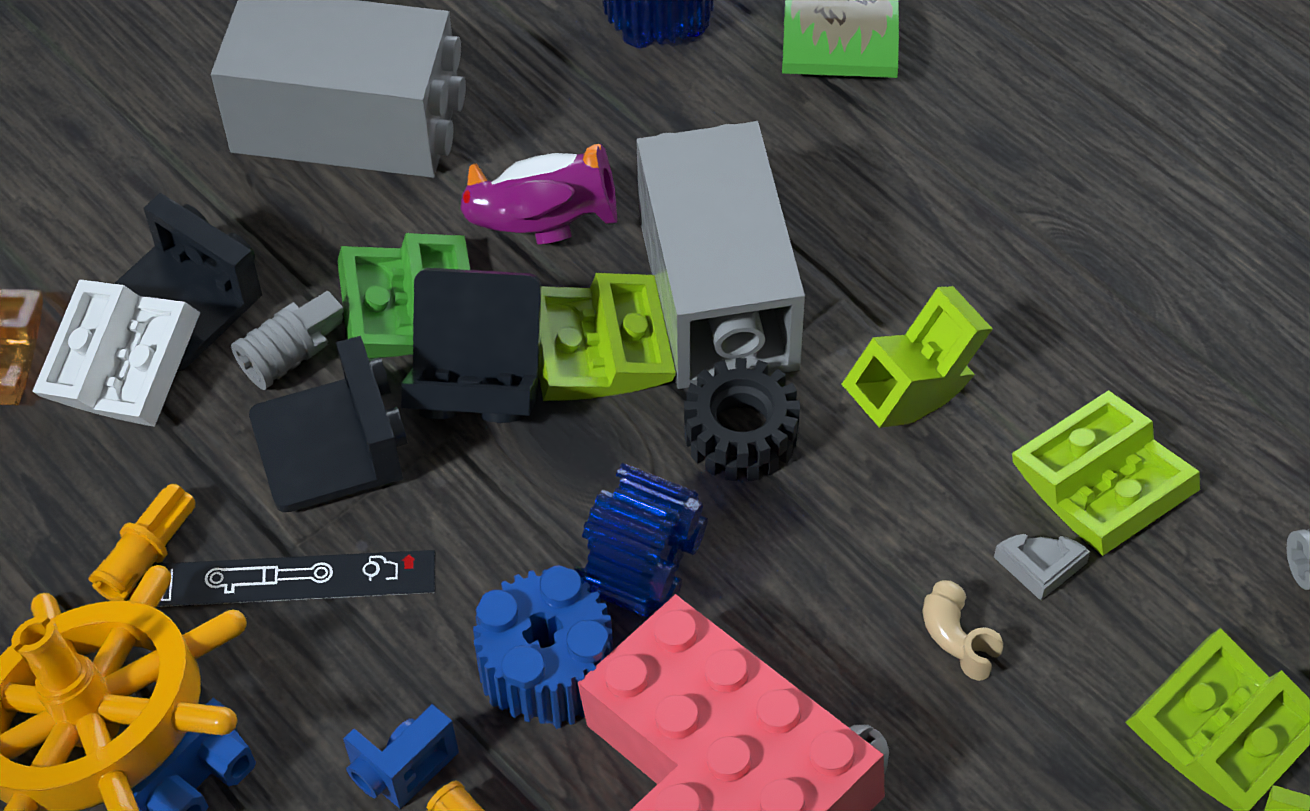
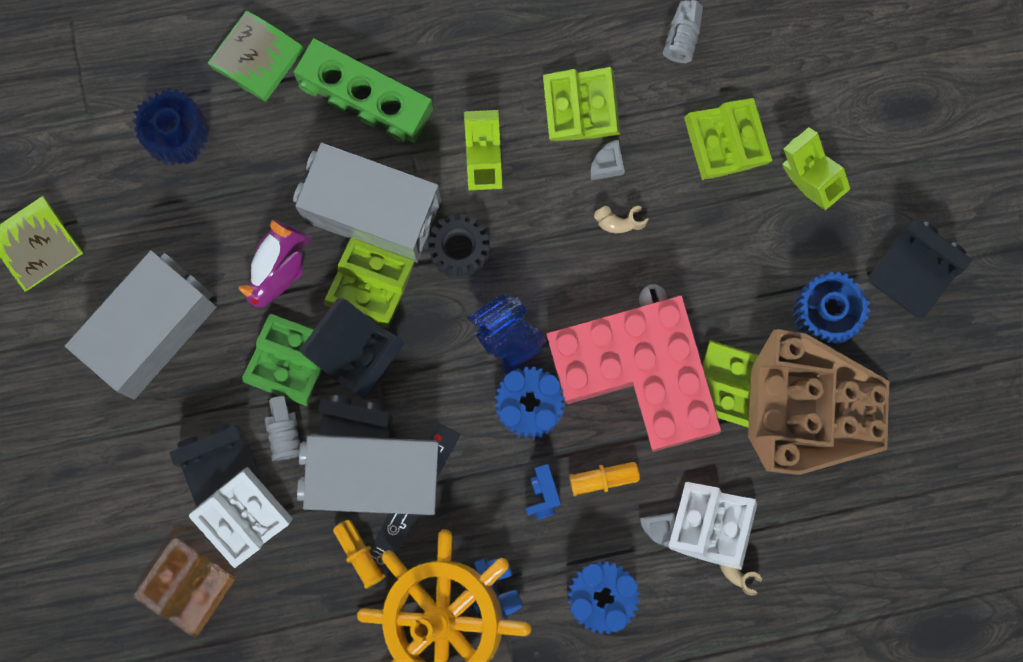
camera: 60 degrees left, 25 degrees up
none -> bright green brick [294,38,433,143]
none -> light grey brick [297,435,438,515]

